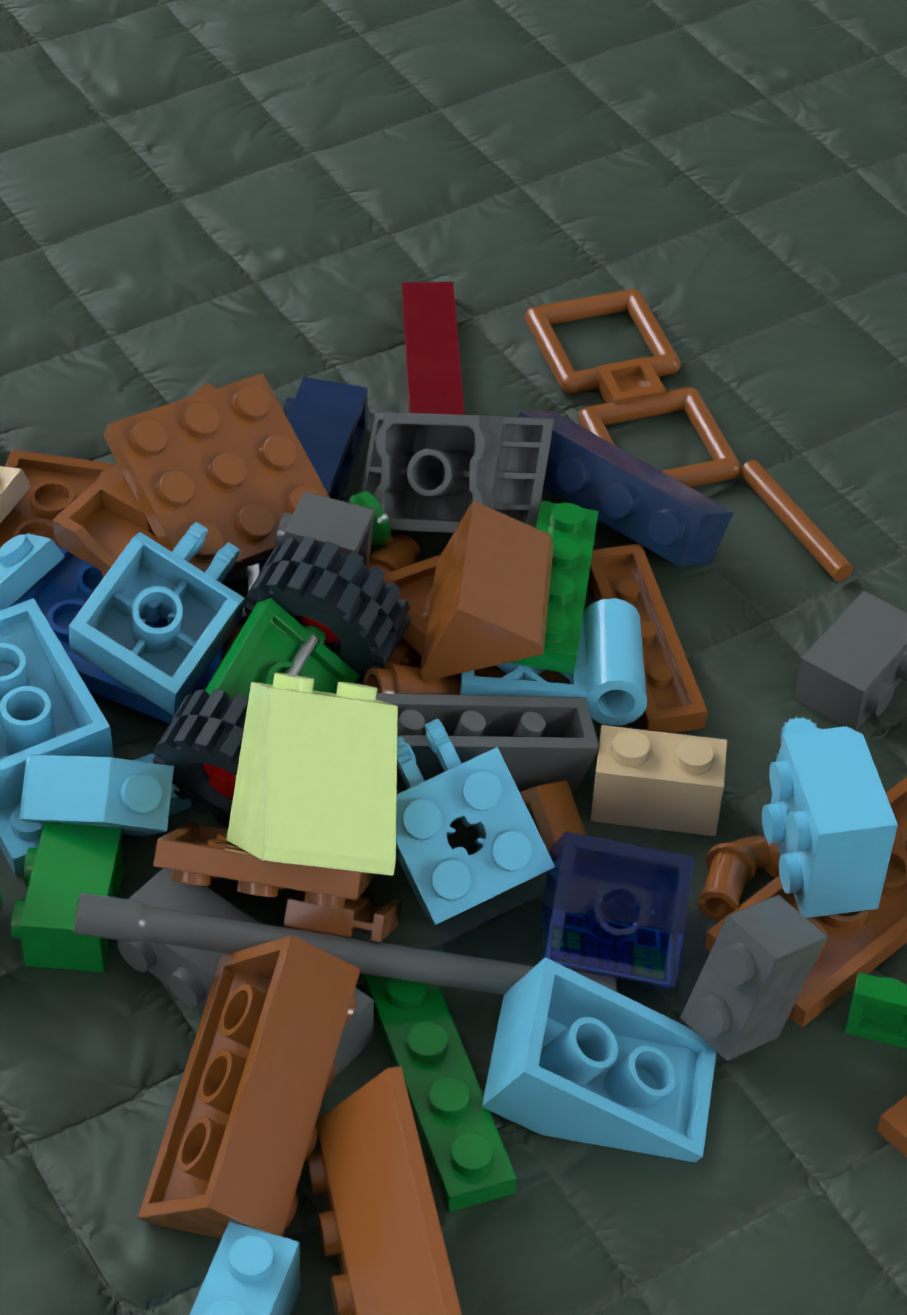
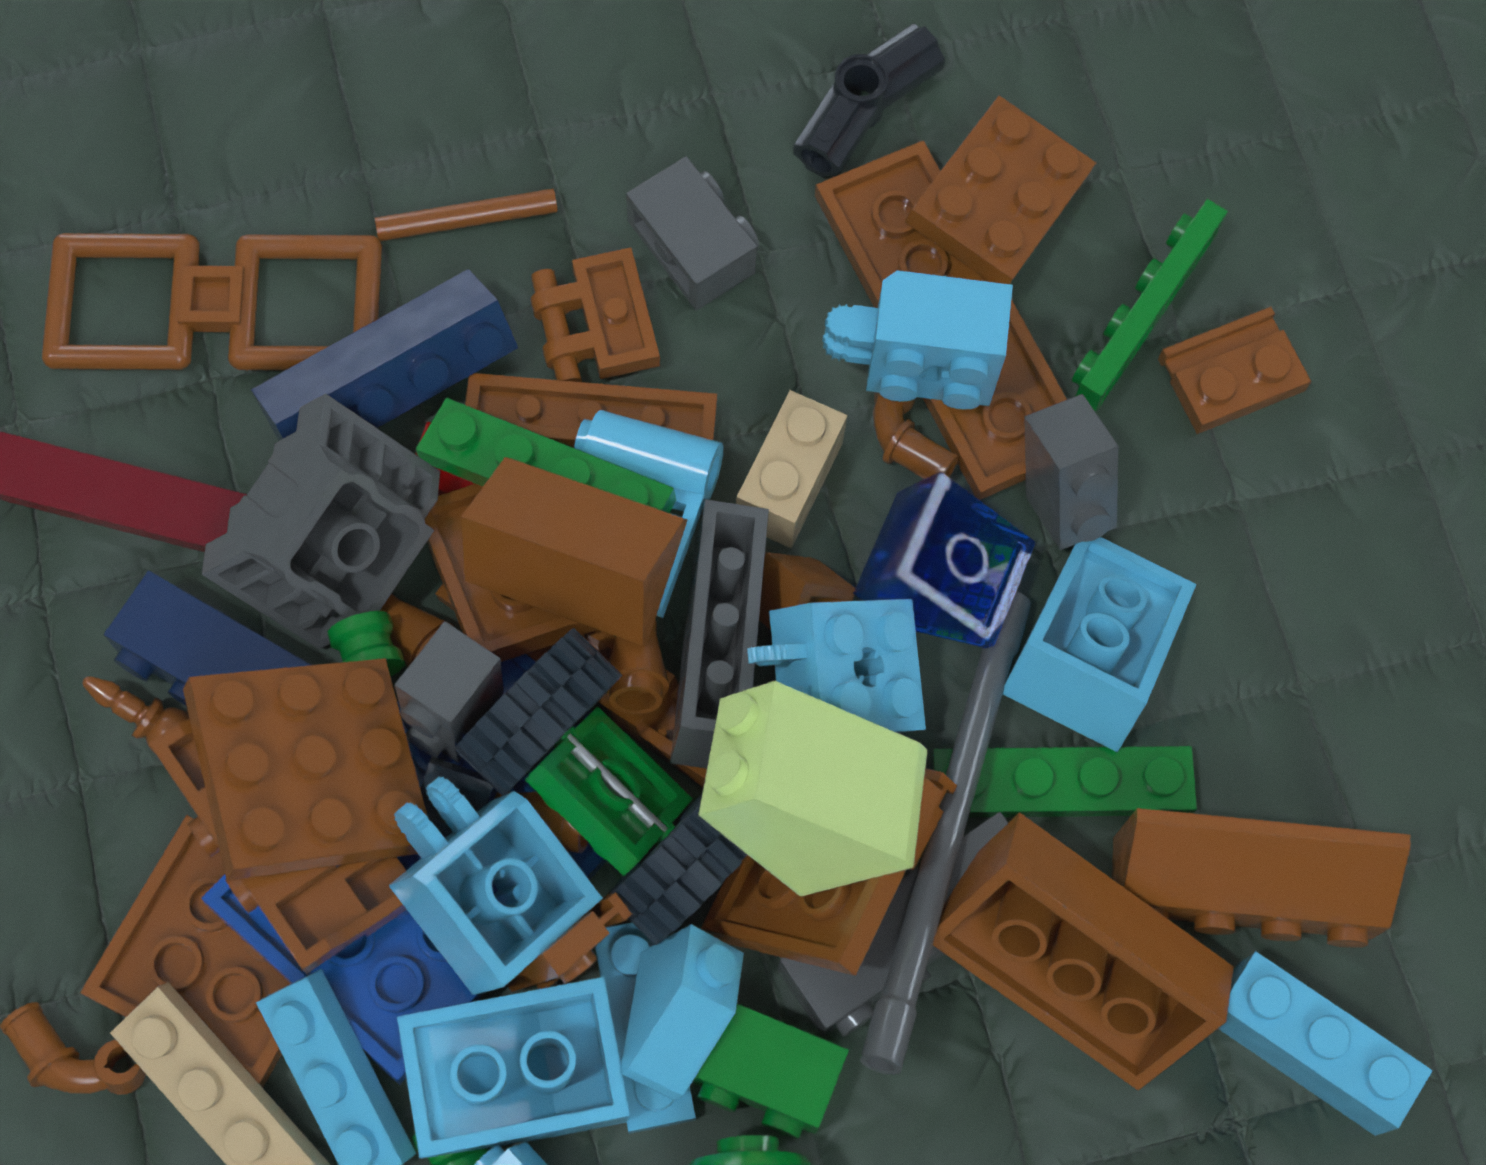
camera: 75 degrees left, 25 degrees up
none -> dark orange plate [507,892,632,992]
none -> dark orange plate [530,247,660,382]

